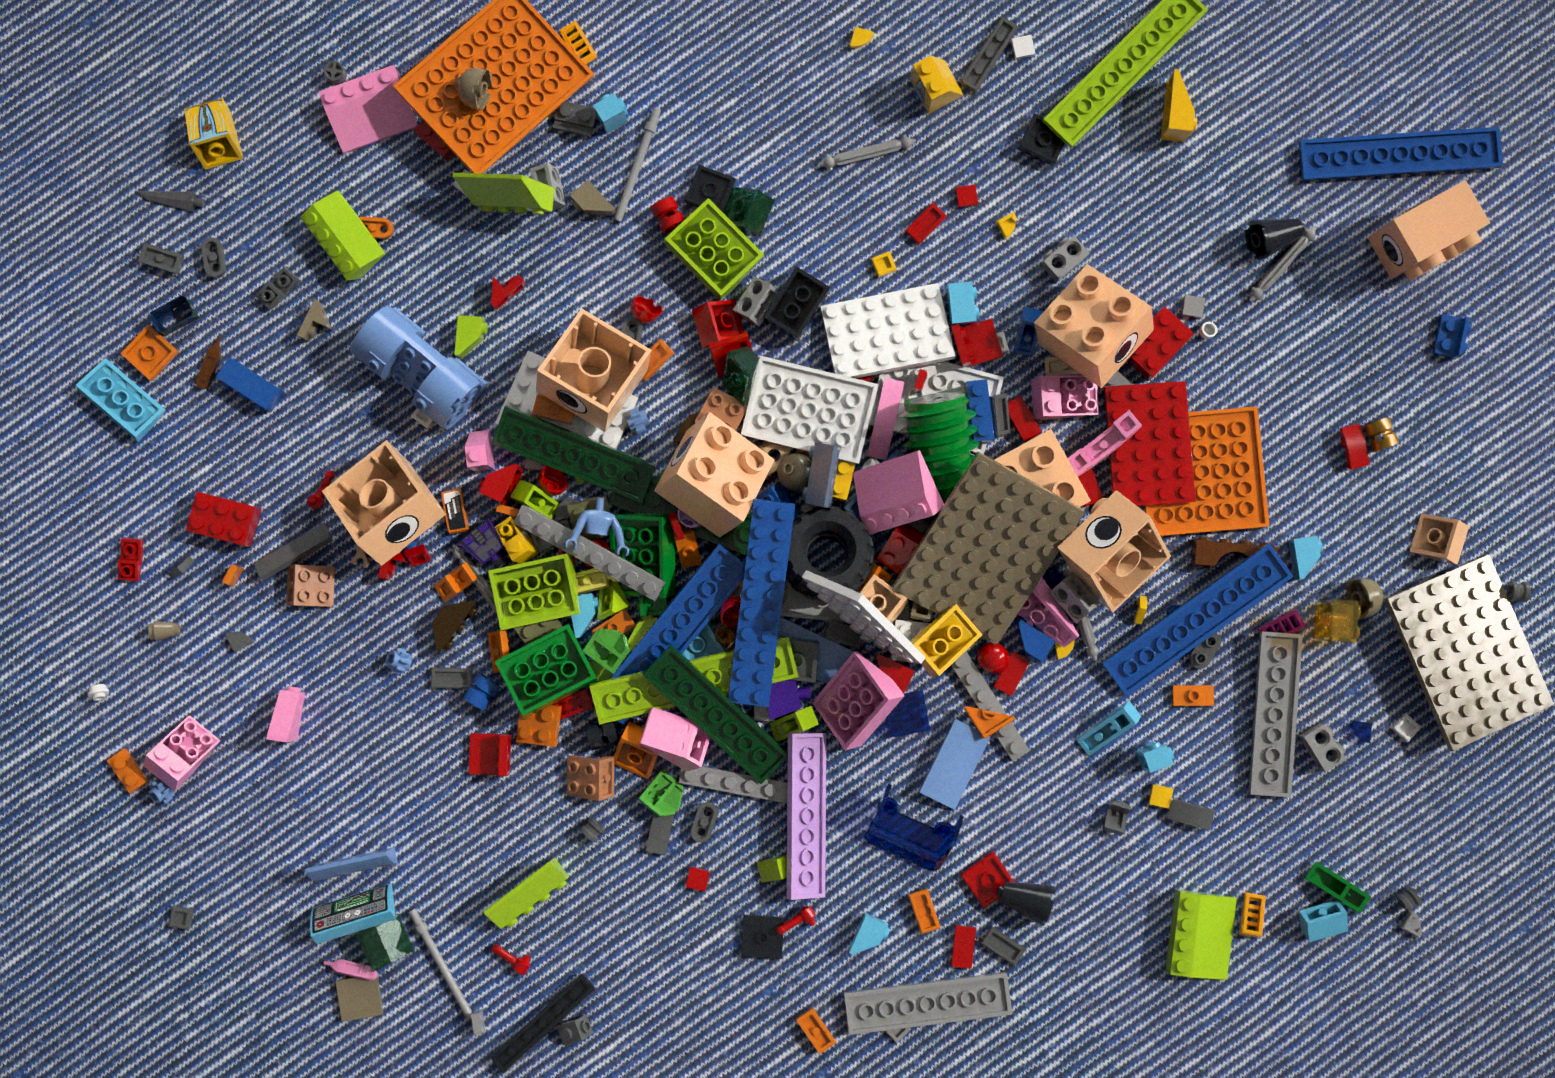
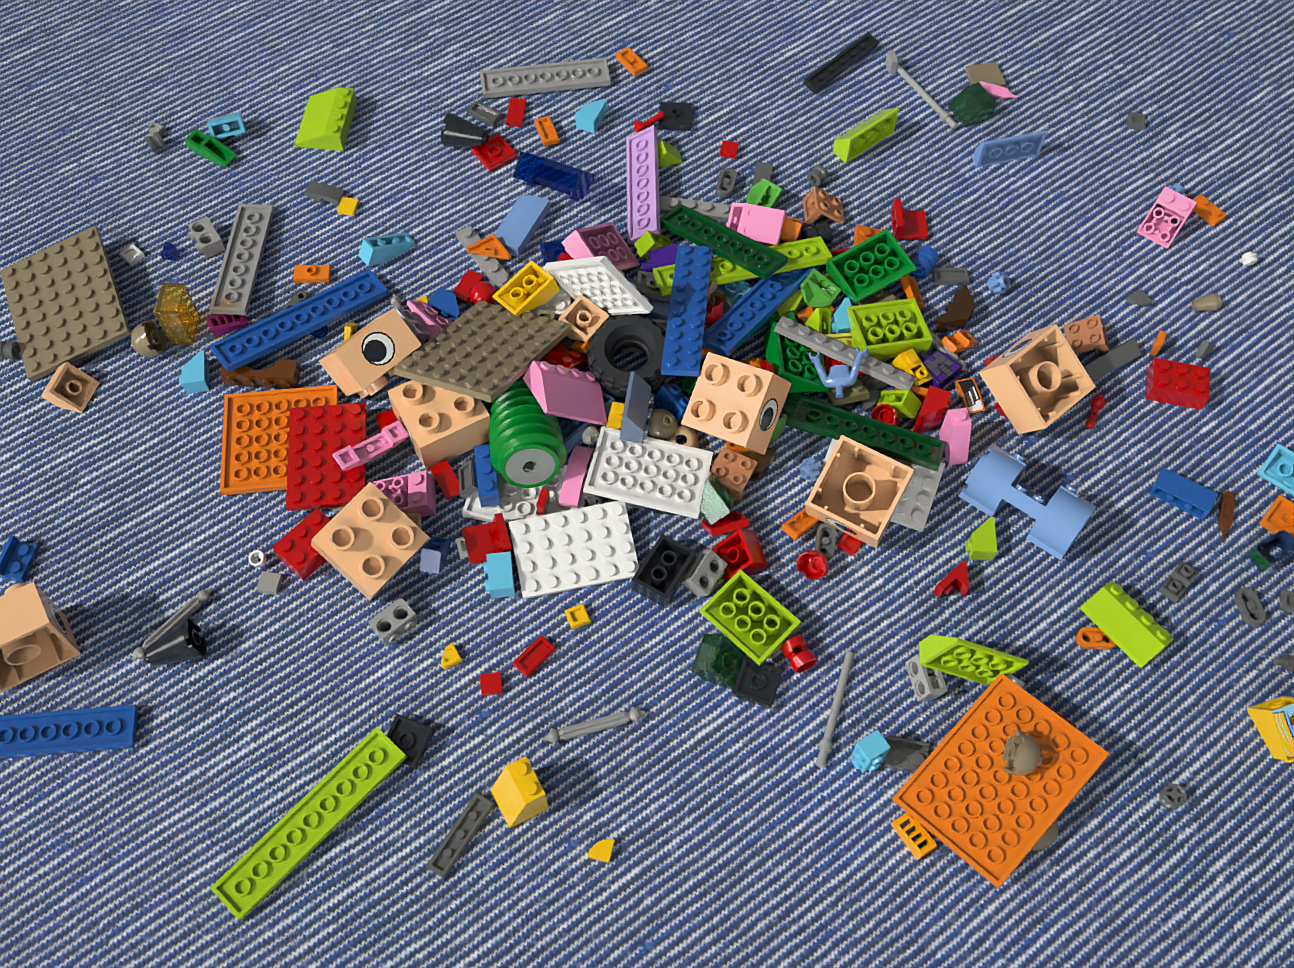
camera: 175 degrees right, 25 degrees down
red slope [118,537,144,581] -> none
bright pink slope [266,686,305,742] -> none
dark tan slope [297,299,332,342] -> none
slope [310,883,396,944] -> none
bright pink slope [319,65,418,154] -> none
red piece [491,944,531,975] -> none
dark grey bracket [556,1014,593,1046] -> none
dark tan slope [570,180,616,216] -> none
white tile [1011,35,1035,60] -> none
dark grey bracket [1102,801,1131,836] -> none
medium azure brick [1136,741,1174,773] -> none
yellow slope [1161,69,1197,142] -> none
light orange slope [1239,892,1266,938] -> none
red slope [1340,423,1369,470] -> none
pearl gold wheel [1363,417,1399,452] -> none

